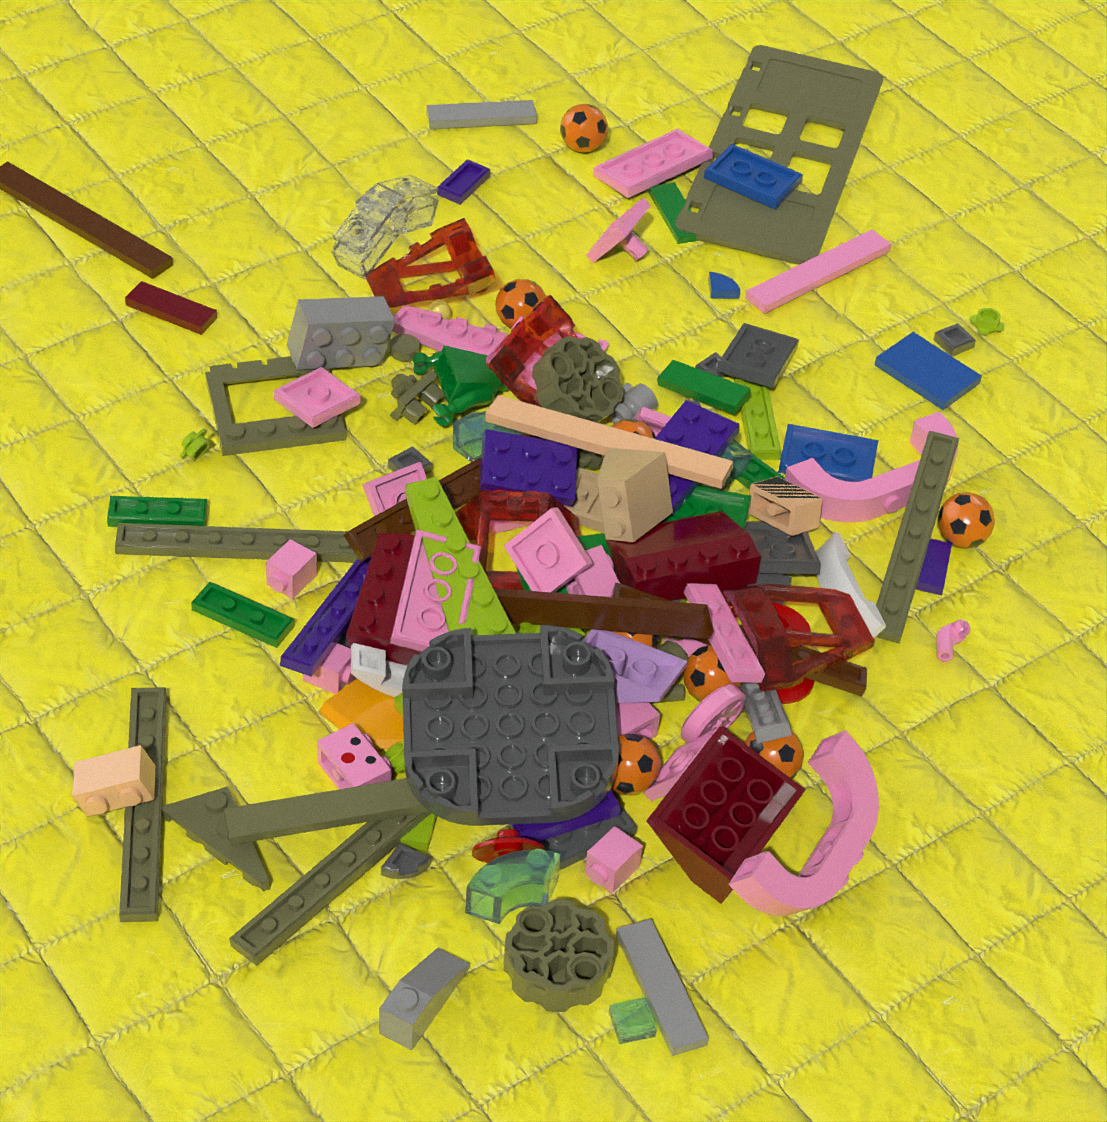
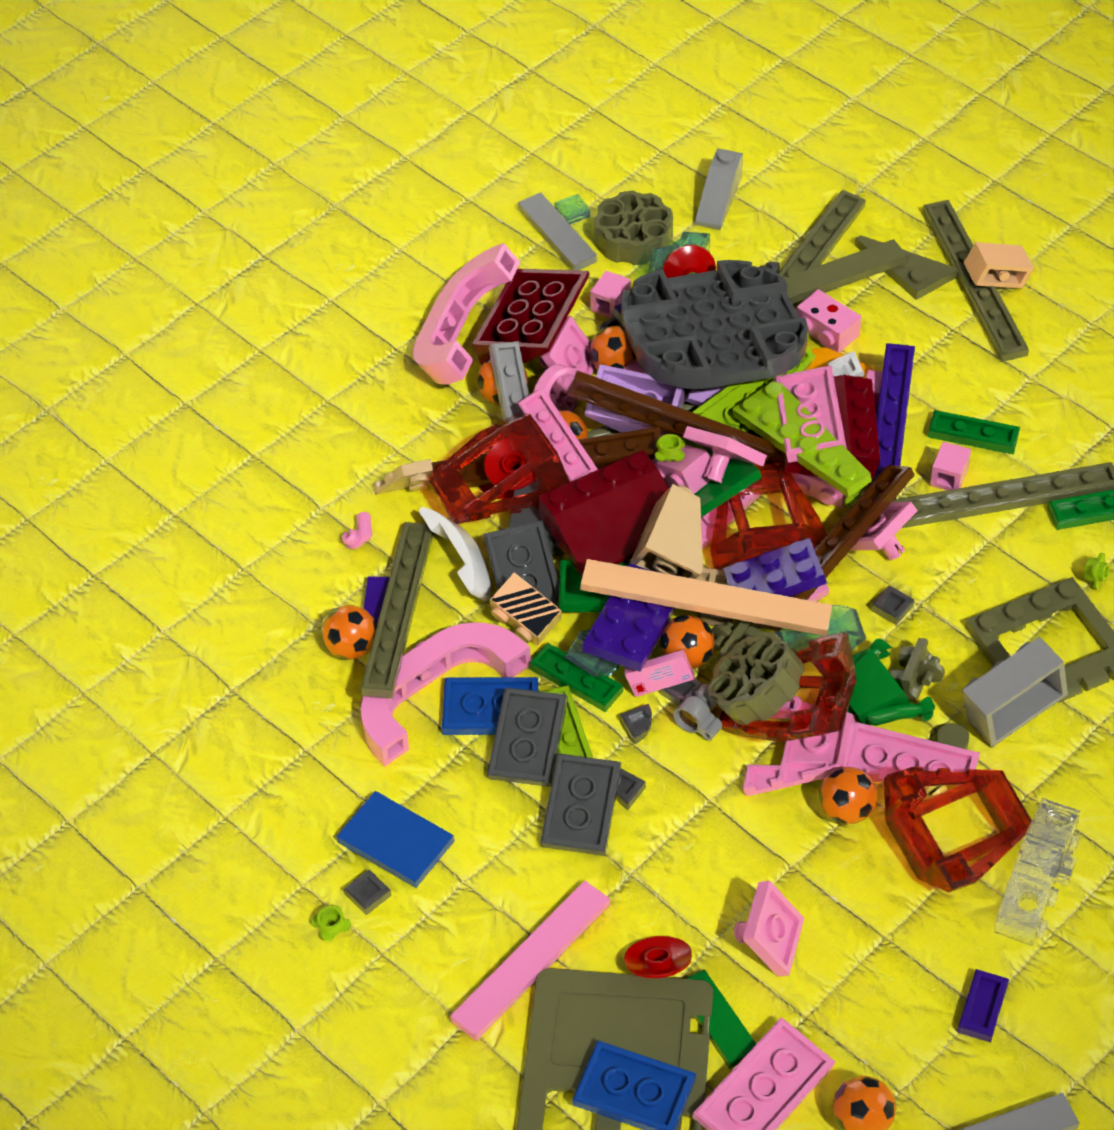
camera: 175 degrees right, 5 degrees up
bright pink tile [273,367,361,428] -> none
green tile [657,360,751,414] -> none
blue tile [708,272,740,299] -> none
none -> tan wing [373,459,433,495]
none -> dark grey tile [487,687,568,787]
none -> red dish [624,936,692,979]
none -> lime plate [655,434,685,462]

